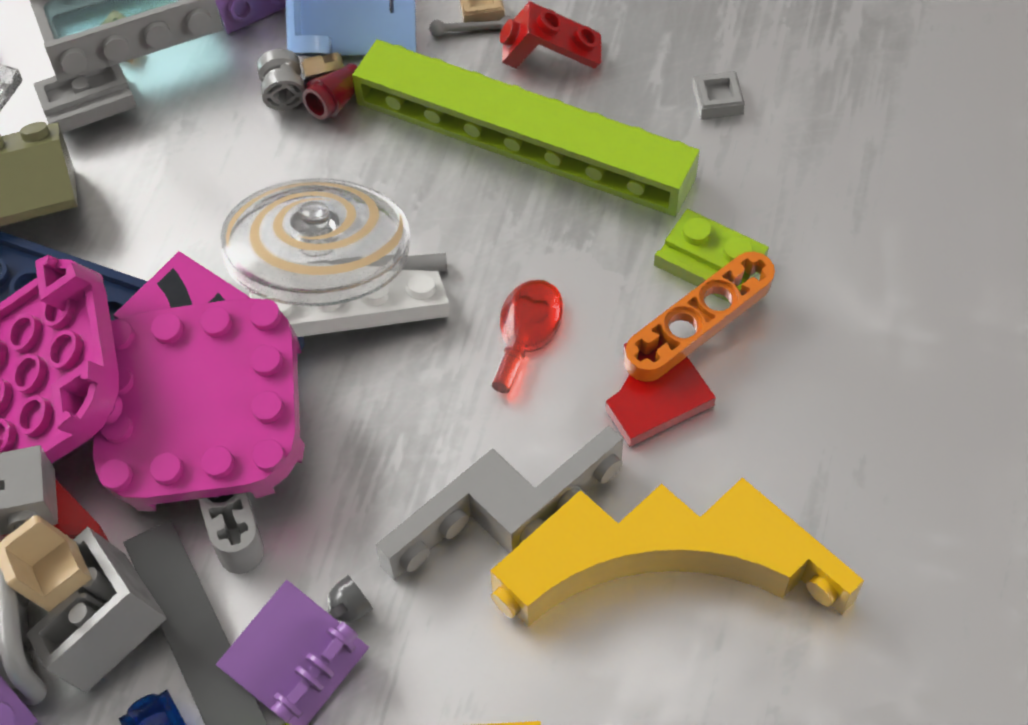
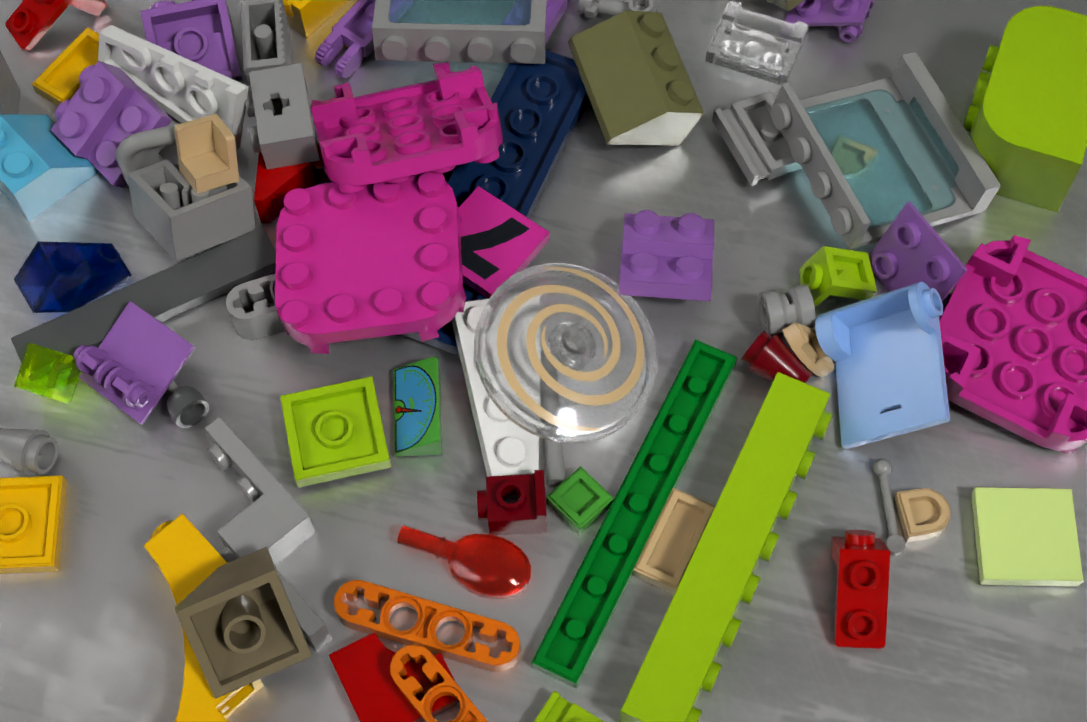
camera: 90 degrees right, 5 degrees up
none -> dark tan slope [175,547,312,699]
none -> lime plate [280,376,391,488]
none -> orange beam [334,580,521,673]
none -> slope [394,357,442,457]
none -> dark red brick [477,470,547,536]
none -> green tile [531,339,738,689]
none -> bright green tile [546,466,614,535]
none -> medium lavender plate [618,210,714,302]
none -> tan tile [632,488,715,594]
none -> lime bracket [799,246,877,307]

